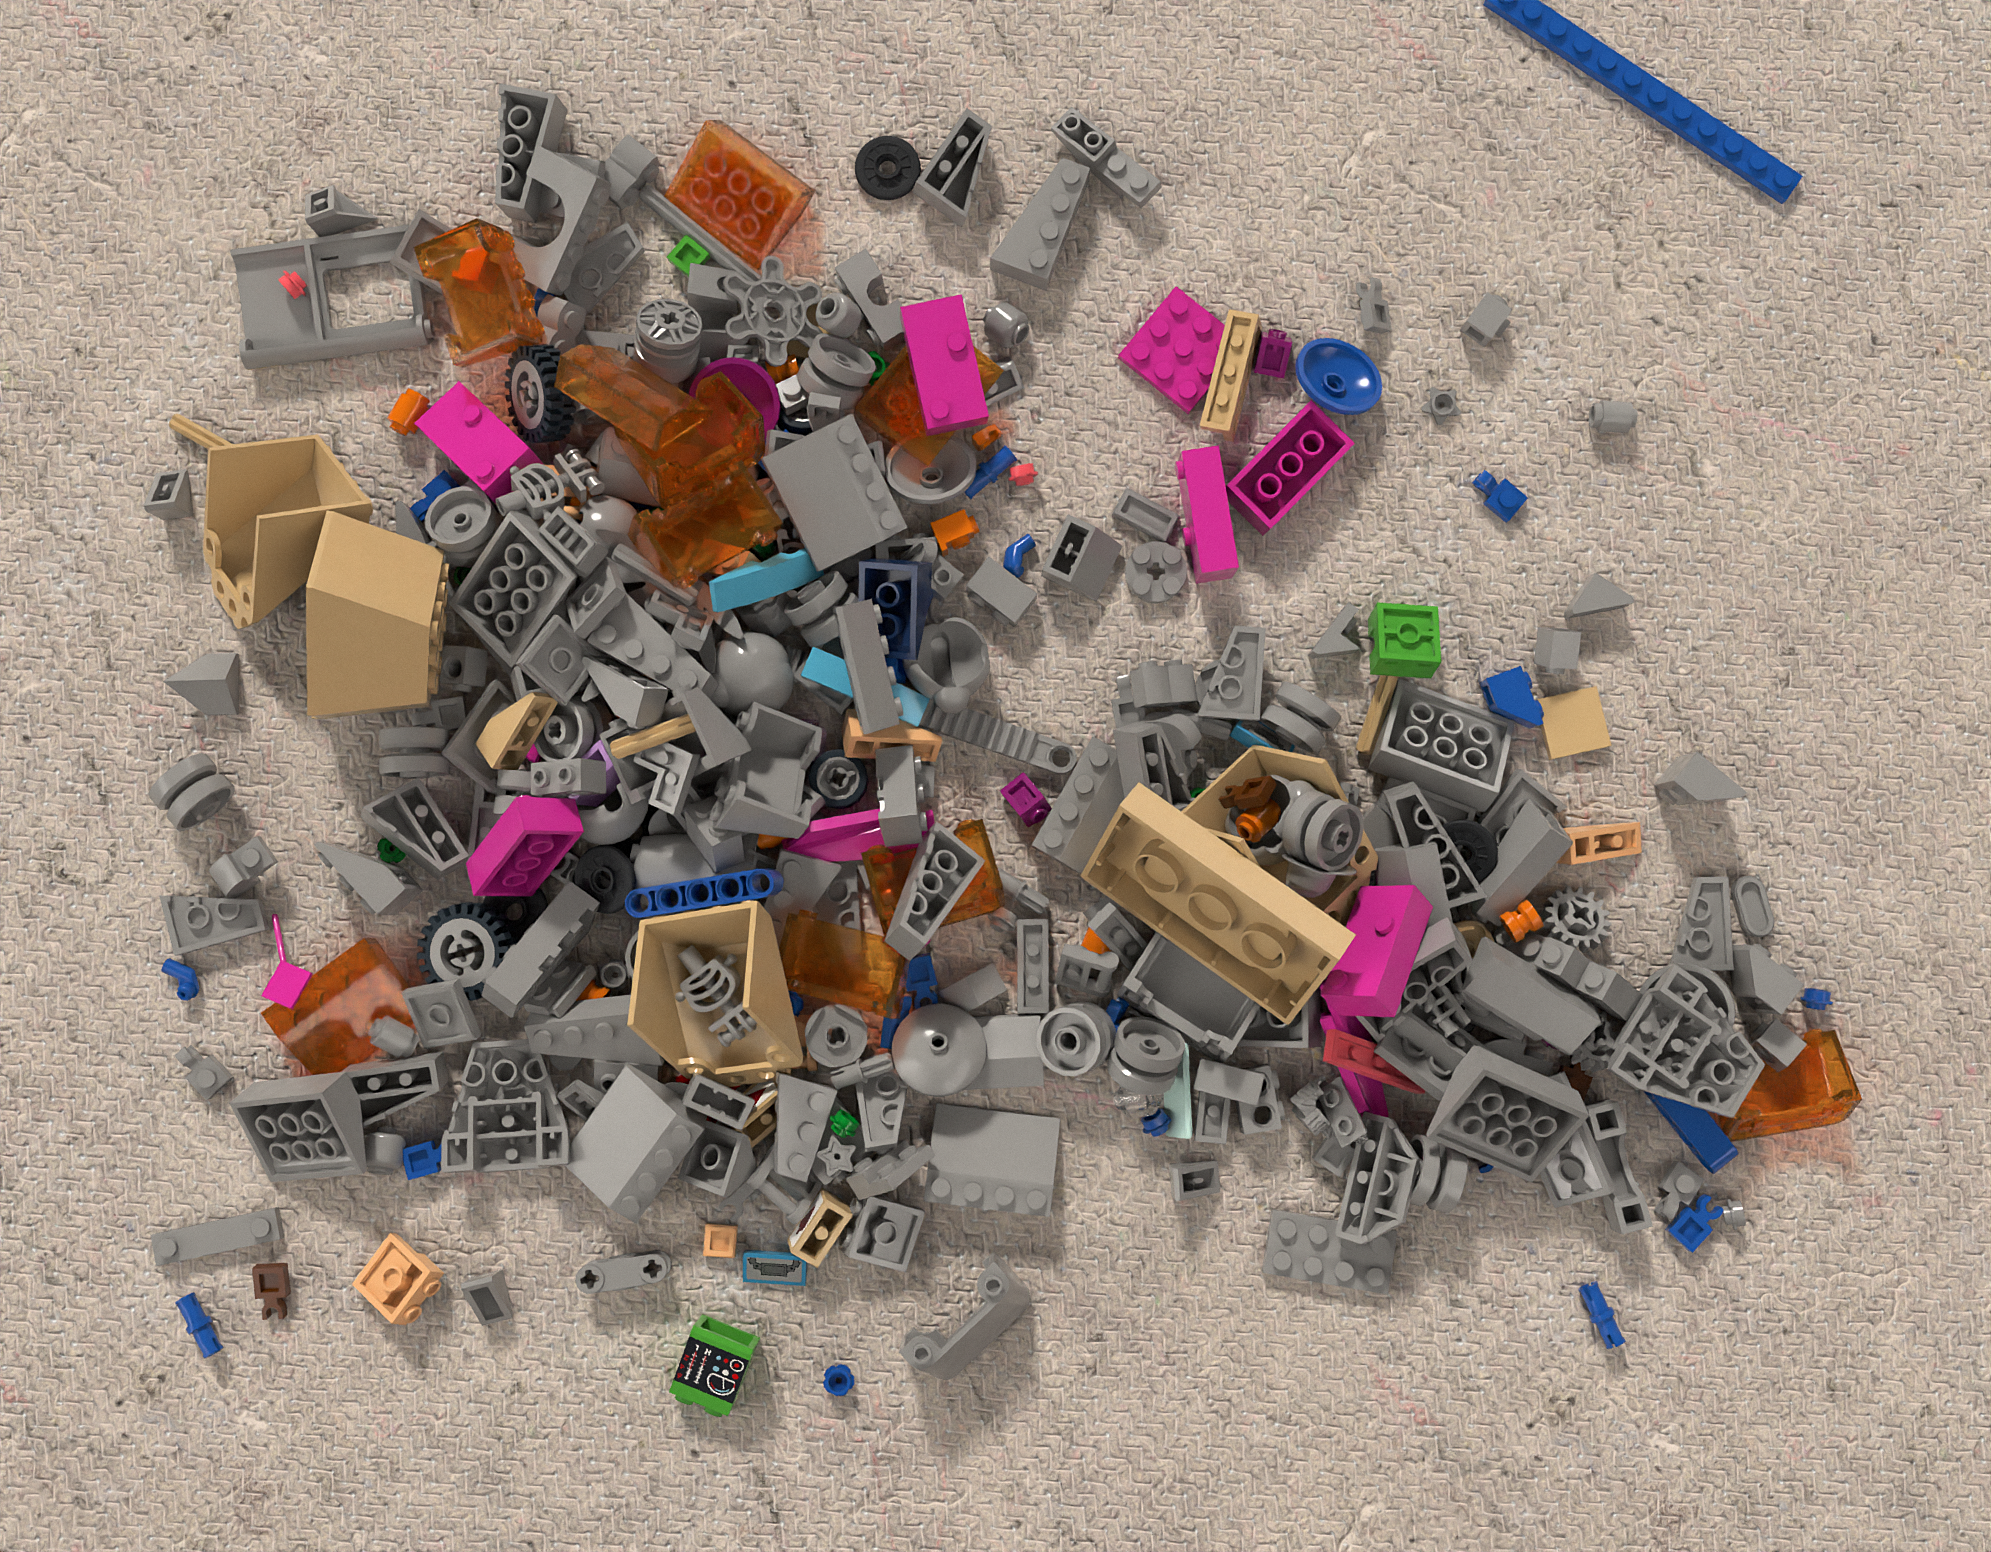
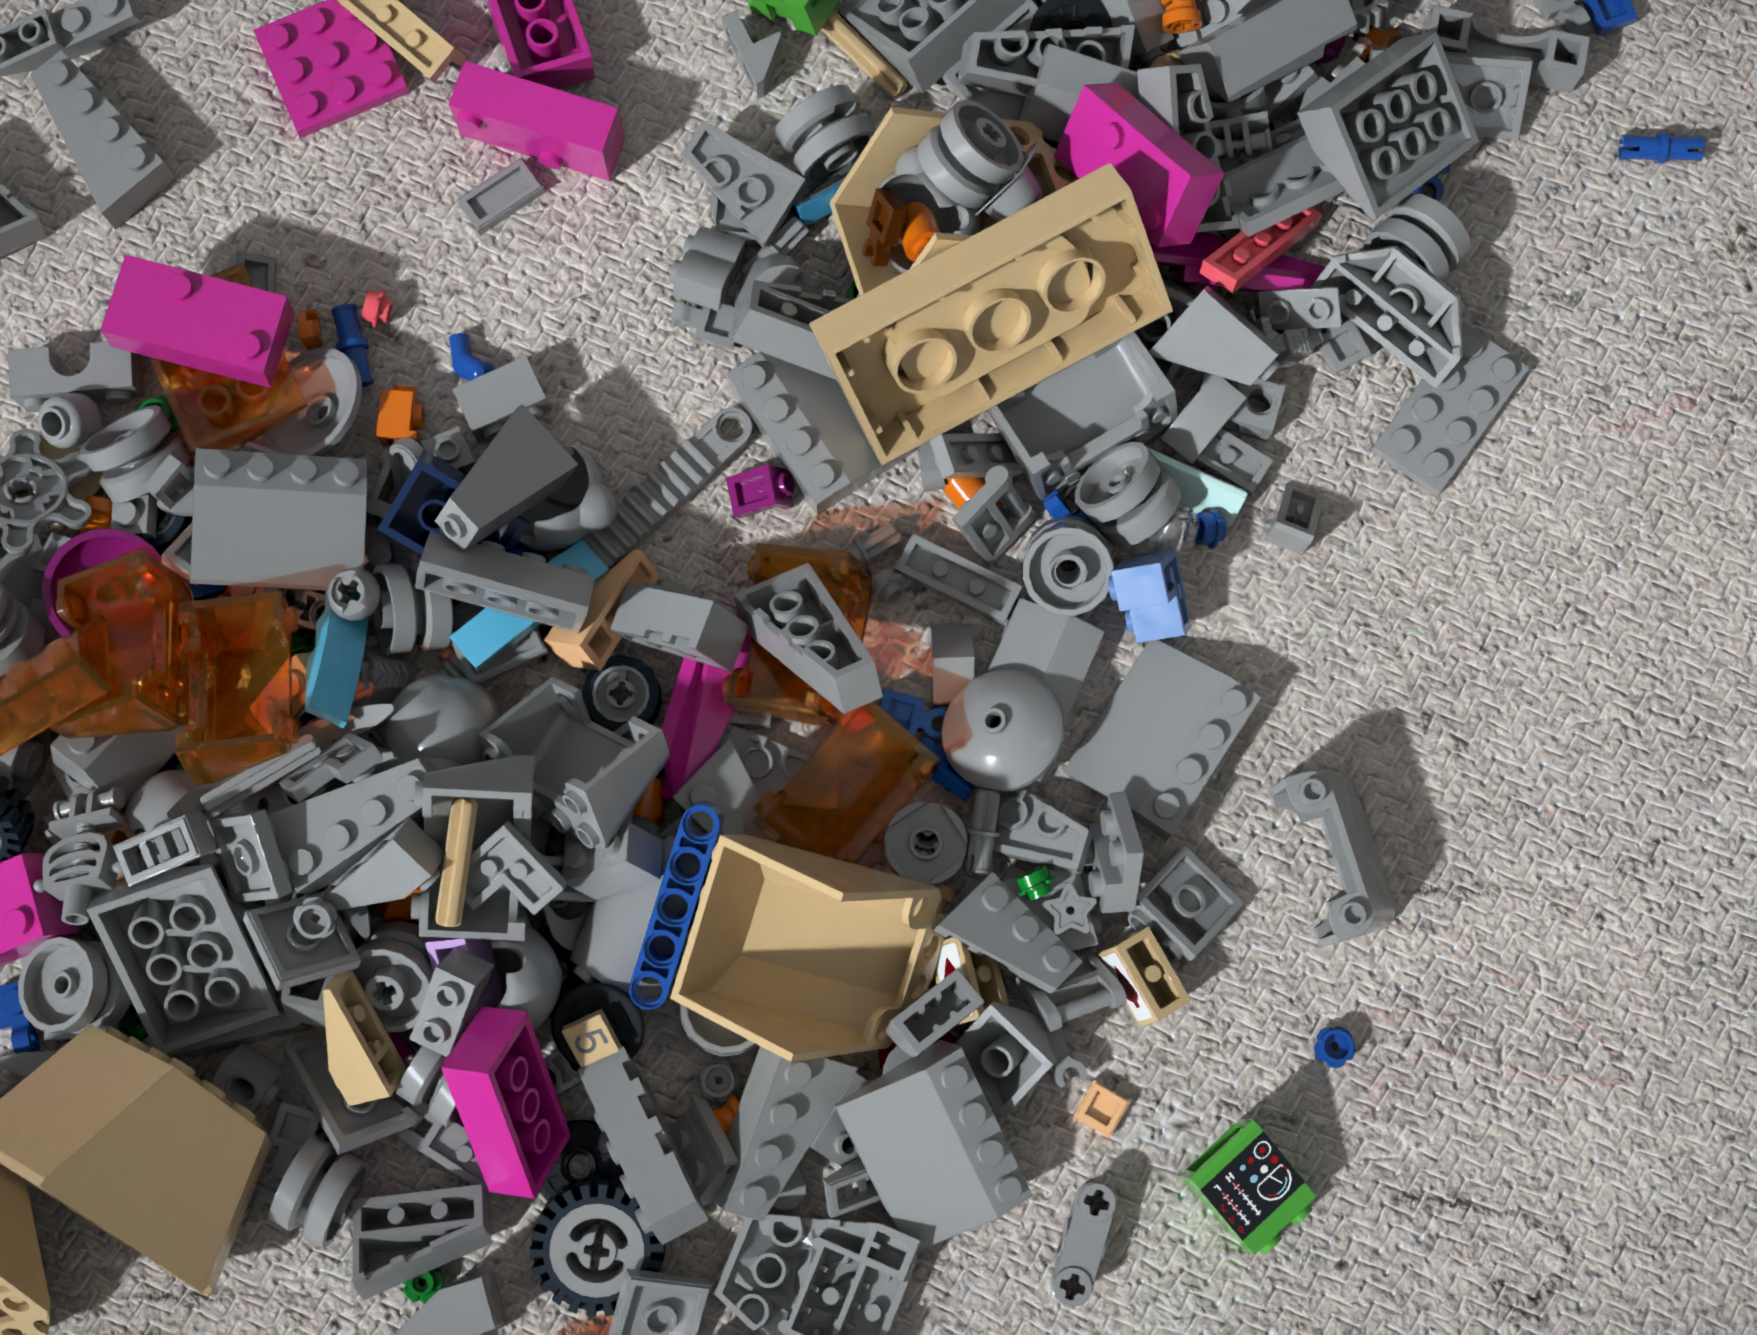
camera: 65 degrees left, 5 degrees down
light grey torso [675,944,757,1047] -> none
slope [743,1250,807,1286] -> none
light grey head [983,302,1030,348] -> none
light grey slope [1041,514,1122,602] -> none
light grey plate [1125,541,1187,604] -> none
none -> light grey plate [293,896,337,939]
none -> light grey piece [327,568,381,621]
none -> light grey slope [435,404,579,552]
none -> tan tile [561,1009,621,1068]
none -> brick [1108,547,1192,643]
none -> light grey slope [1149,285,1281,386]

